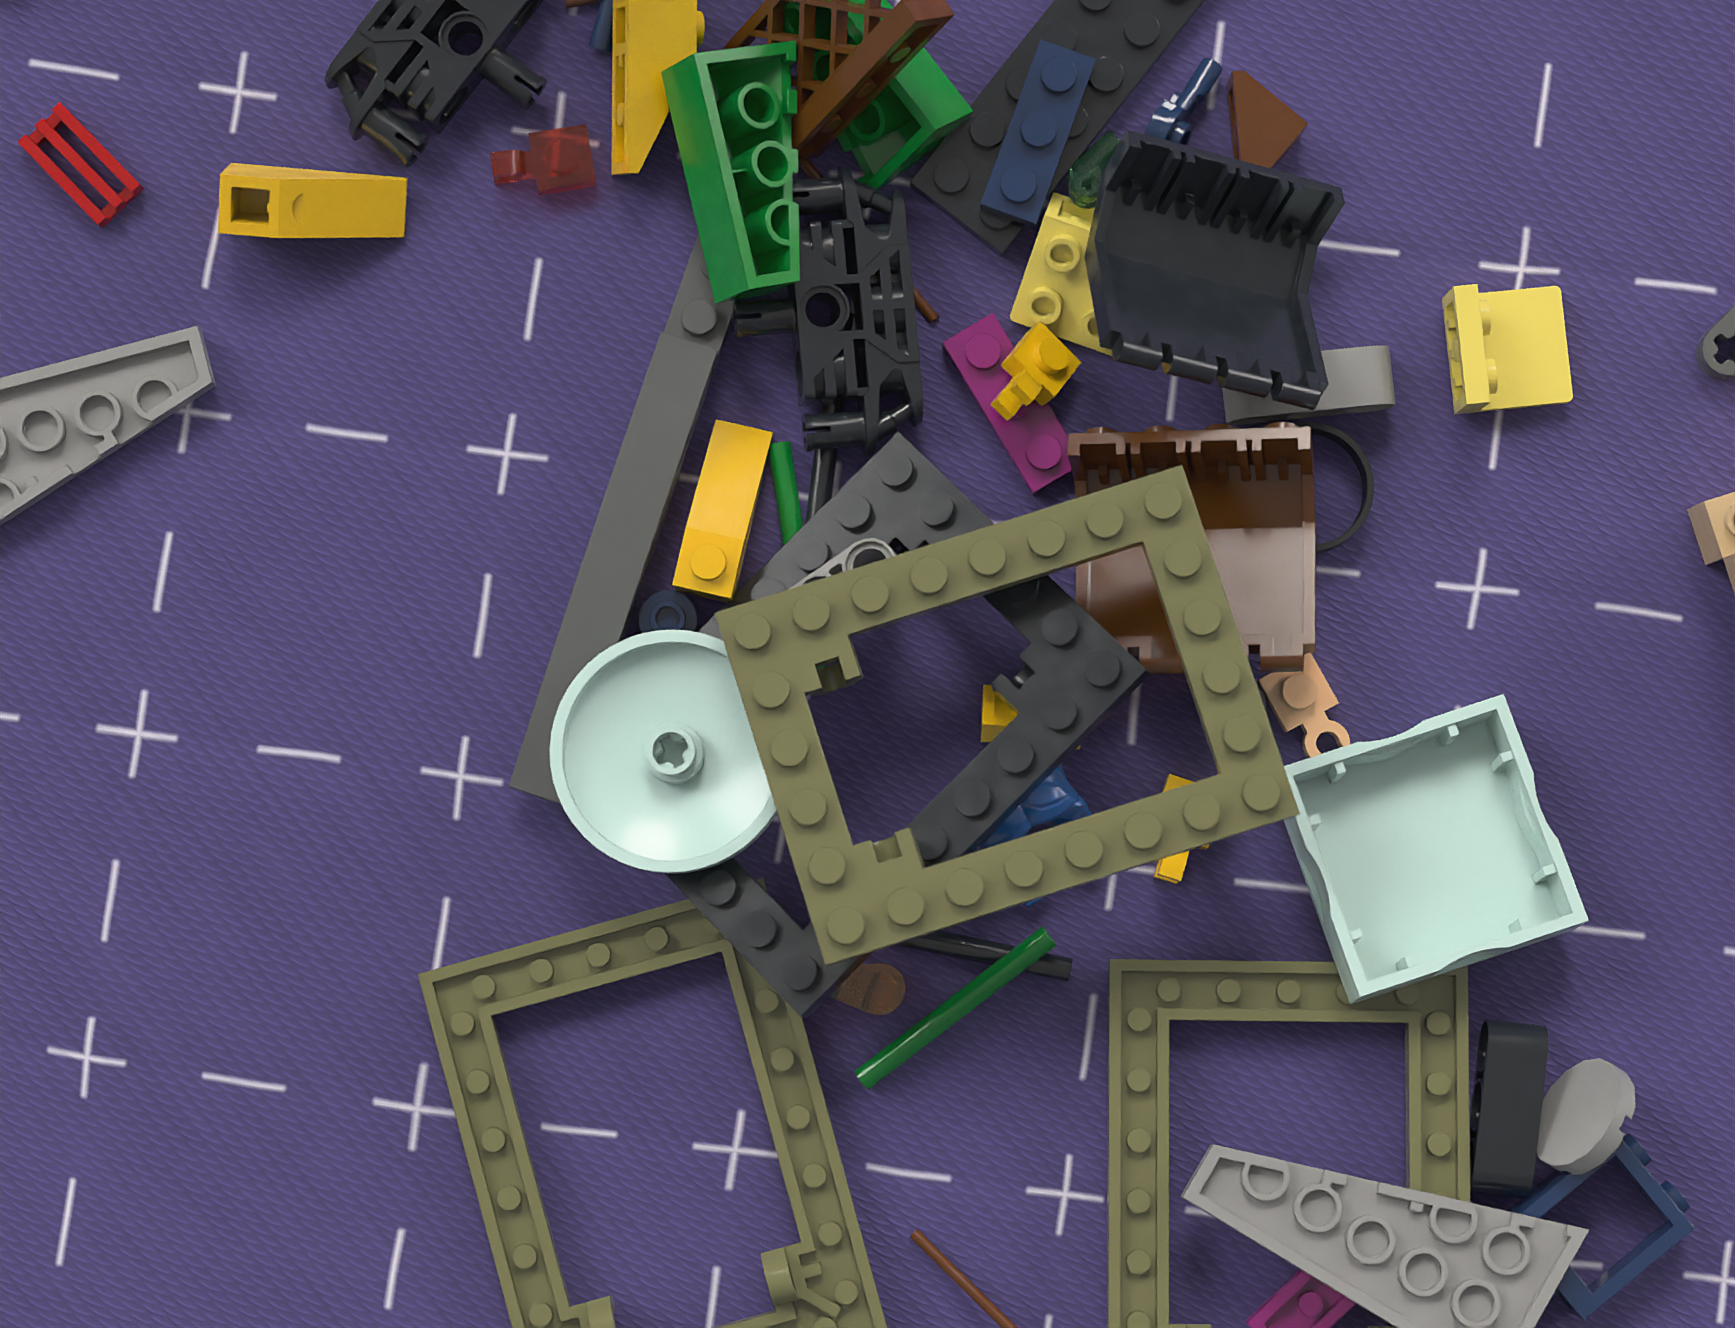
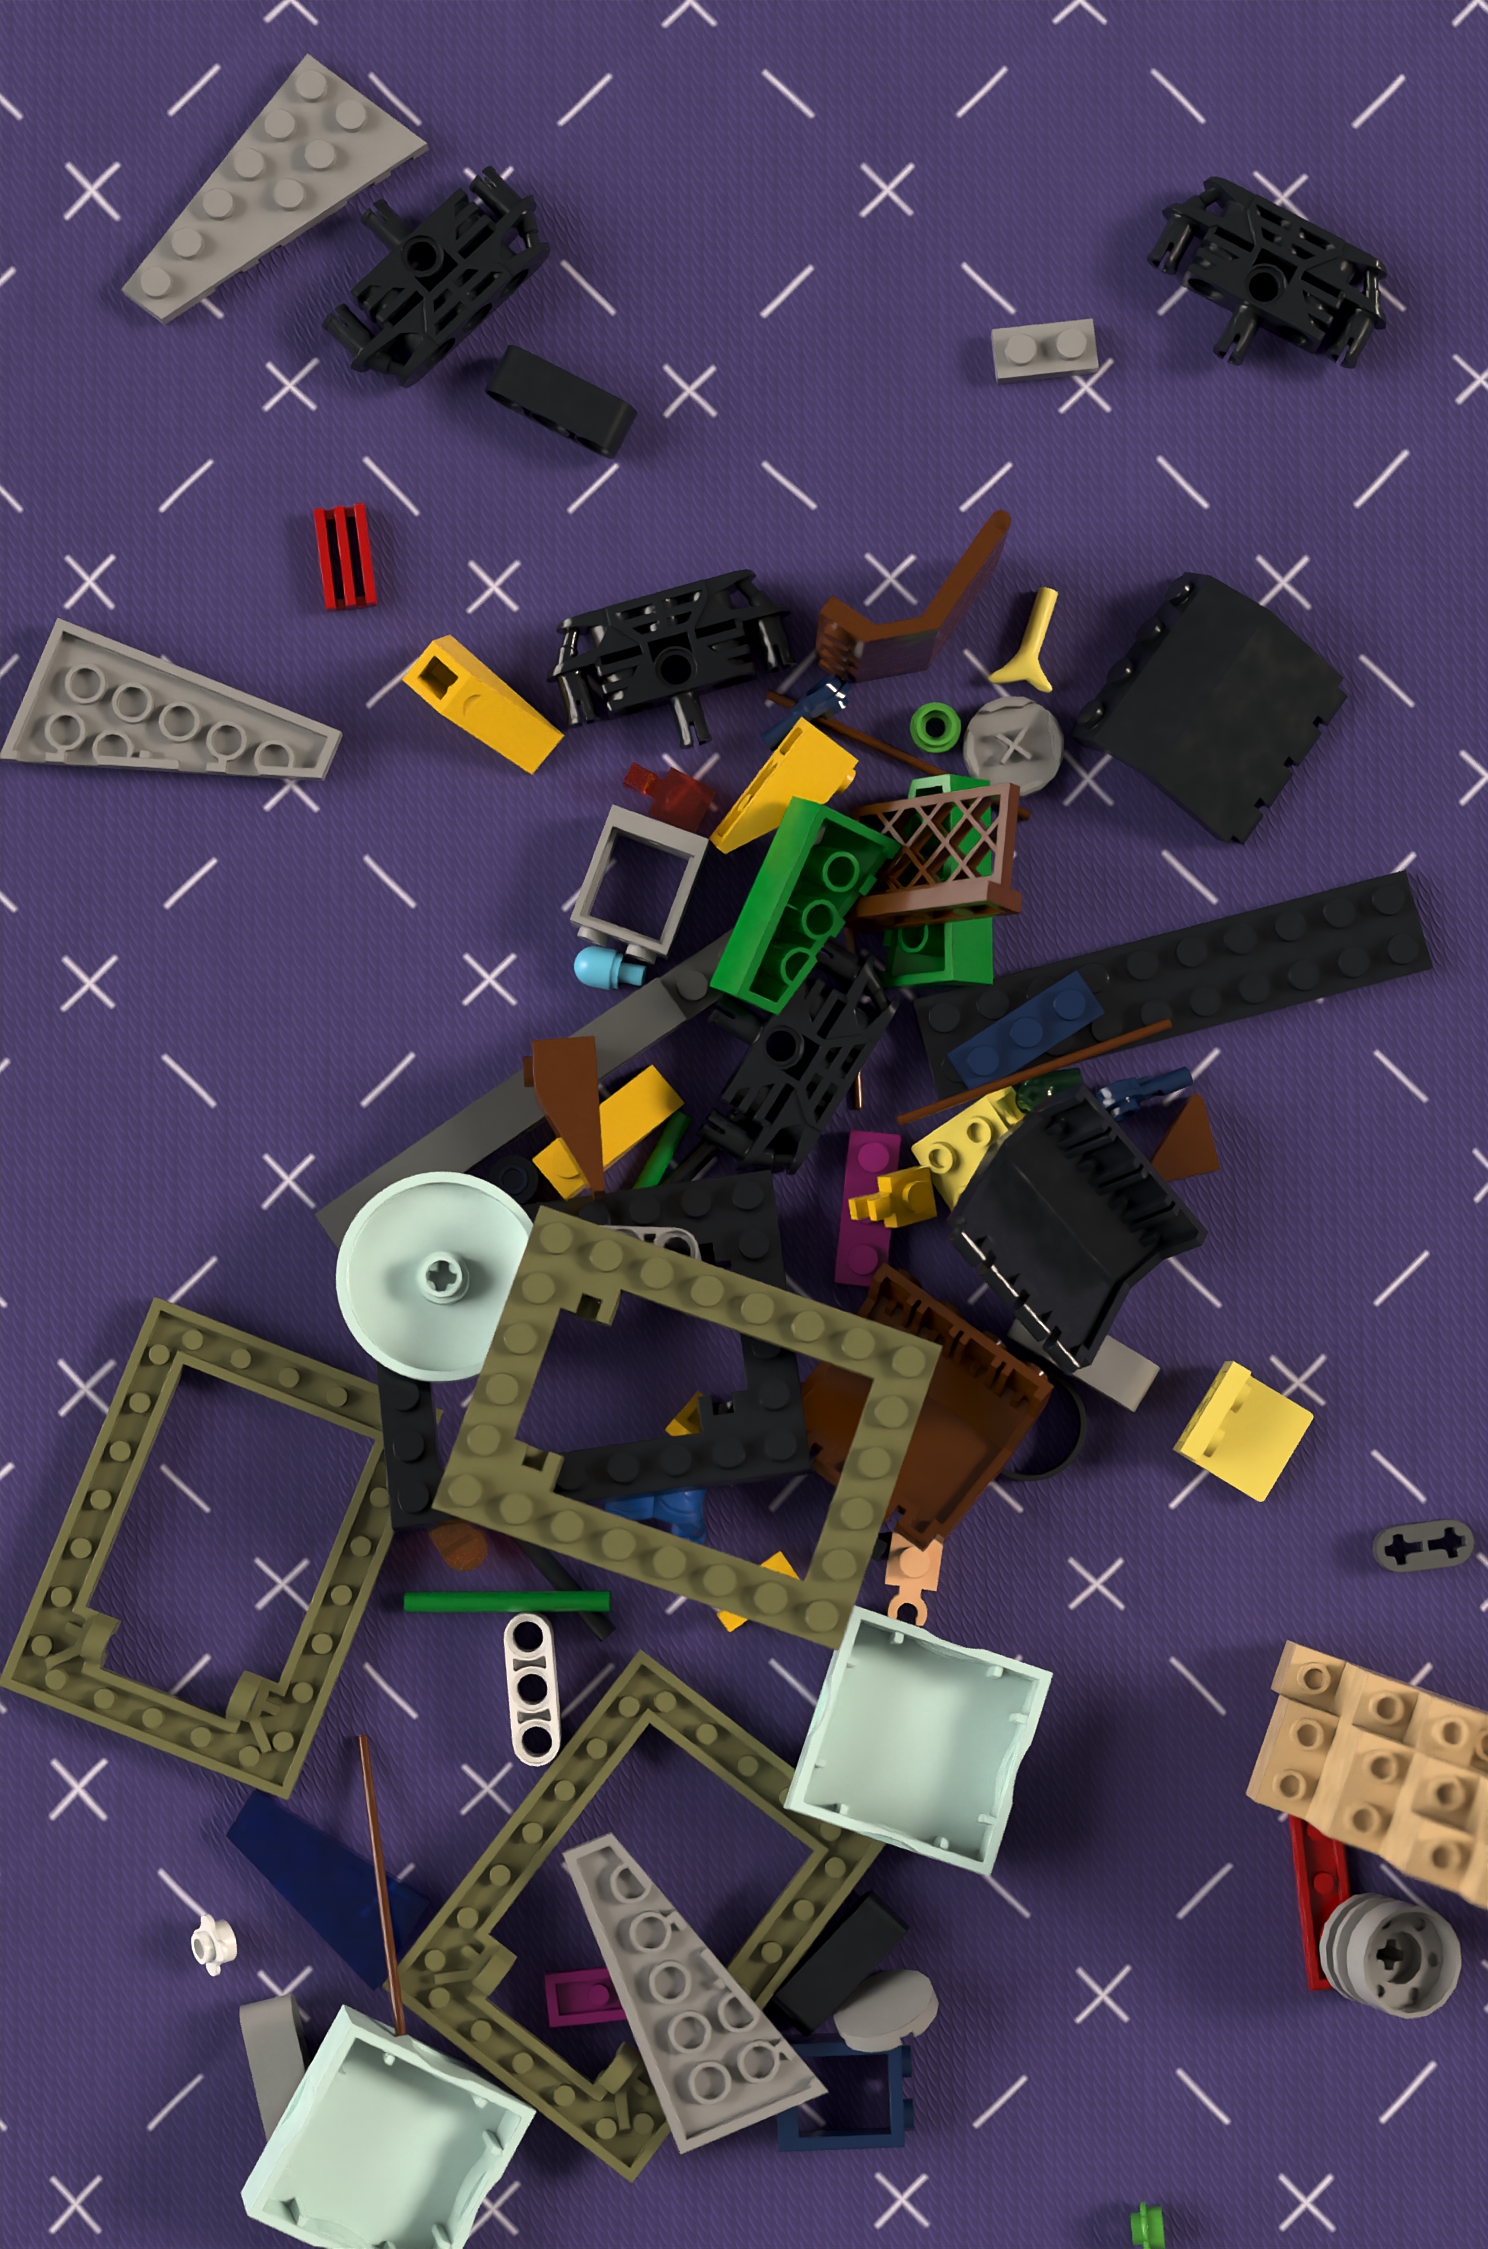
camera: 35 degrees right, 0 degrees up
none -> white beam [504,1612,562,1766]
none -> reddish brown slope [523,1036,605,1201]
none -> light grey window [570,804,709,964]
none -> medium azure cylinder [574,946,646,990]
none -> reddish brown axle [896,1018,1172,1126]

